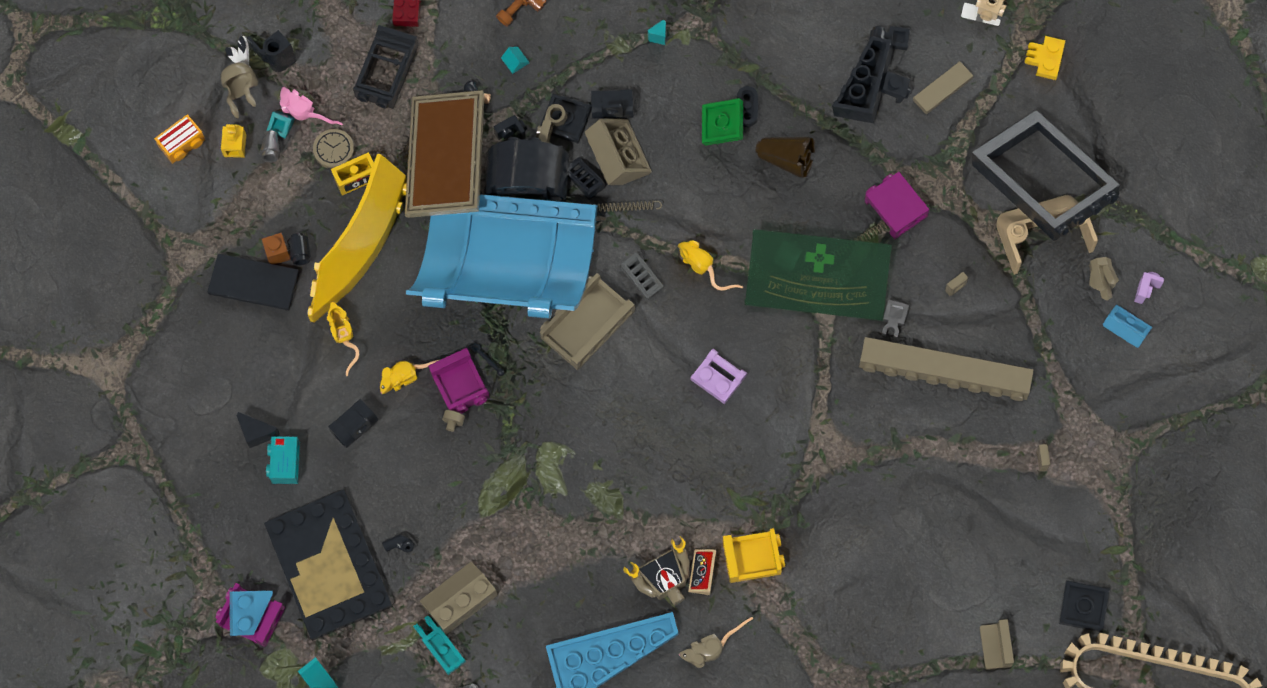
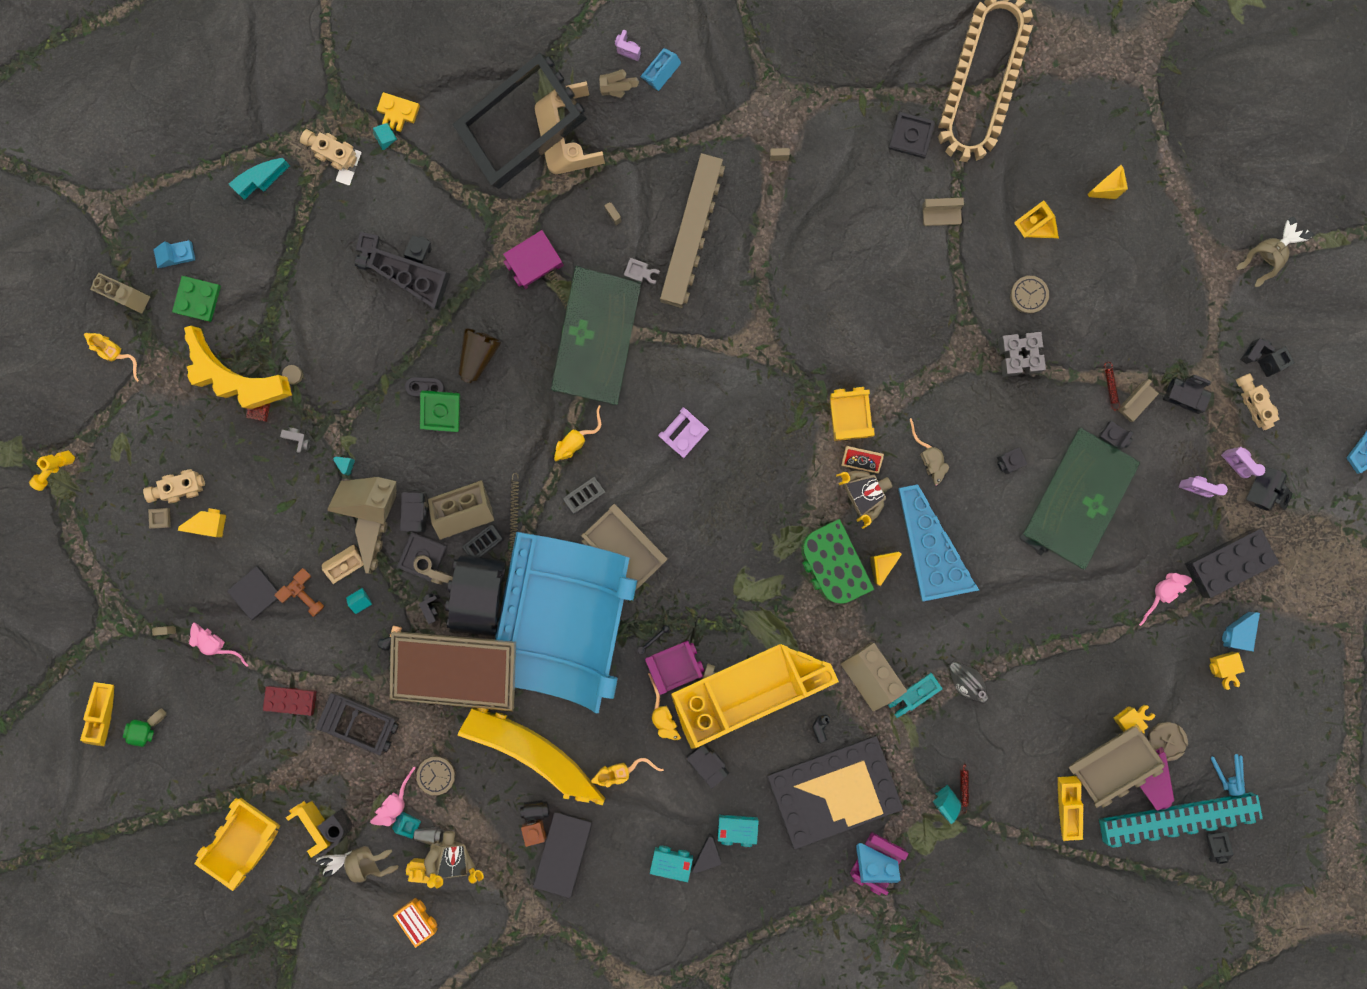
camera: 85 degrees left, 15 degrees up
yellow brick [331,152,374,196] -> none
dark tan tile [913,61,973,115] -> none
none -> yellow panel [286,801,333,858]
none -> tan slope [322,545,363,584]
none -> dark tan slope [328,477,396,524]
none -> dark tan slope [355,518,387,574]
none -> teal slope [373,123,397,150]
none -> torso [424,831,484,888]
none -> teal brick [650,846,693,882]
none -> yellow slope [671,644,839,749]
none -> green brick [801,519,874,603]
none -> yellow slope [870,552,902,586]

